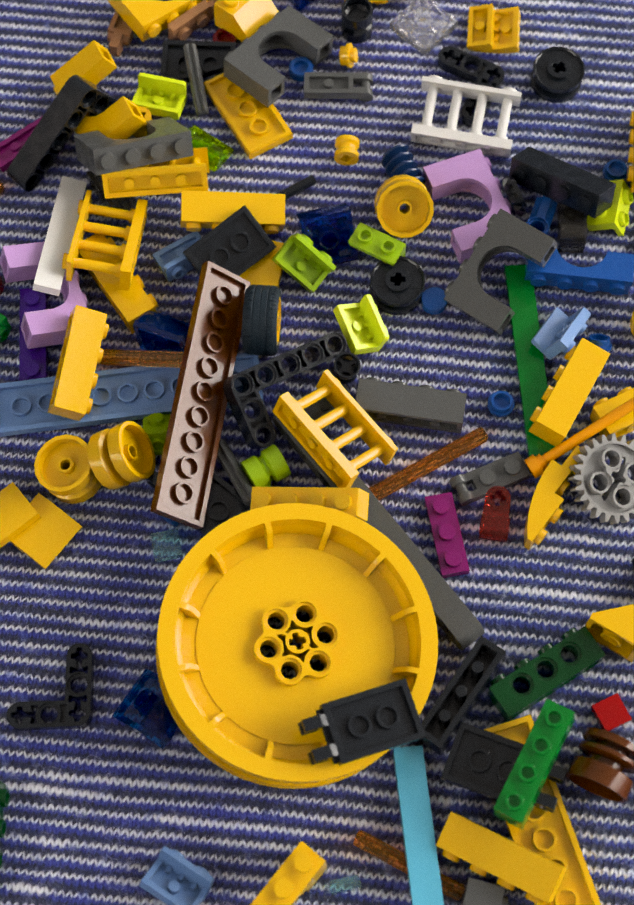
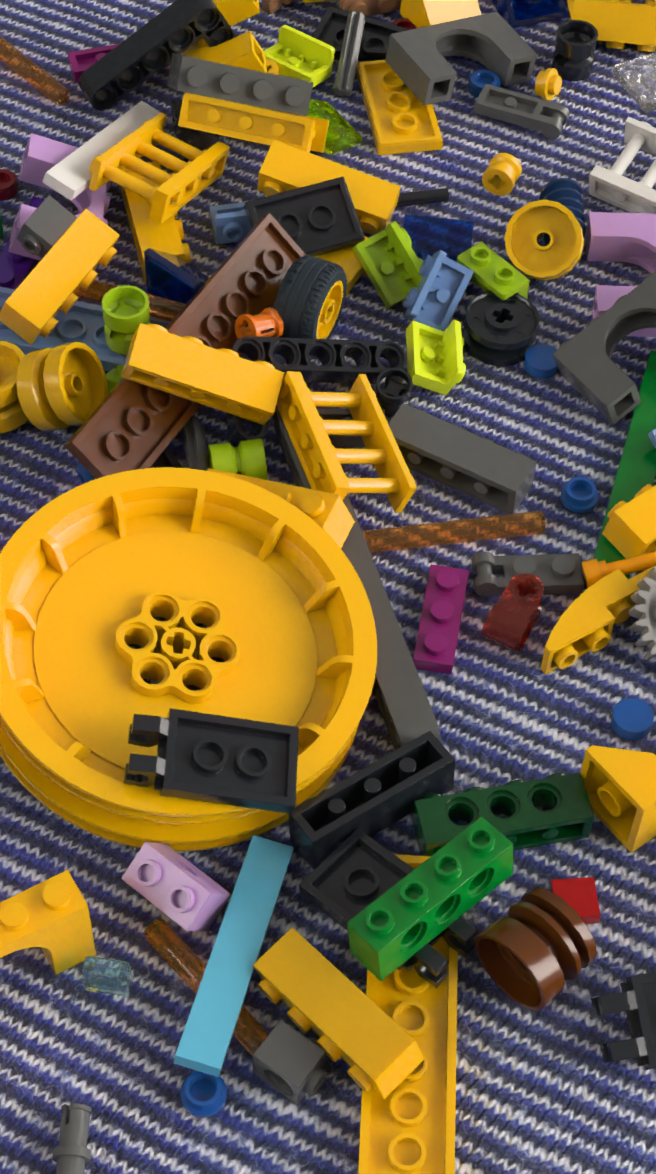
camera: 15 degrees right, 15 degrees down
none -> dark grey brick [16,195,77,259]
none -> lime wheel [102,285,150,355]
none -> yellow brick [121,323,285,425]
none -> lavender brick [121,842,232,931]
none -> orange bush [235,307,284,339]
none -> medium blue bracket [403,250,474,331]
none -> blue tile [611,698,654,740]

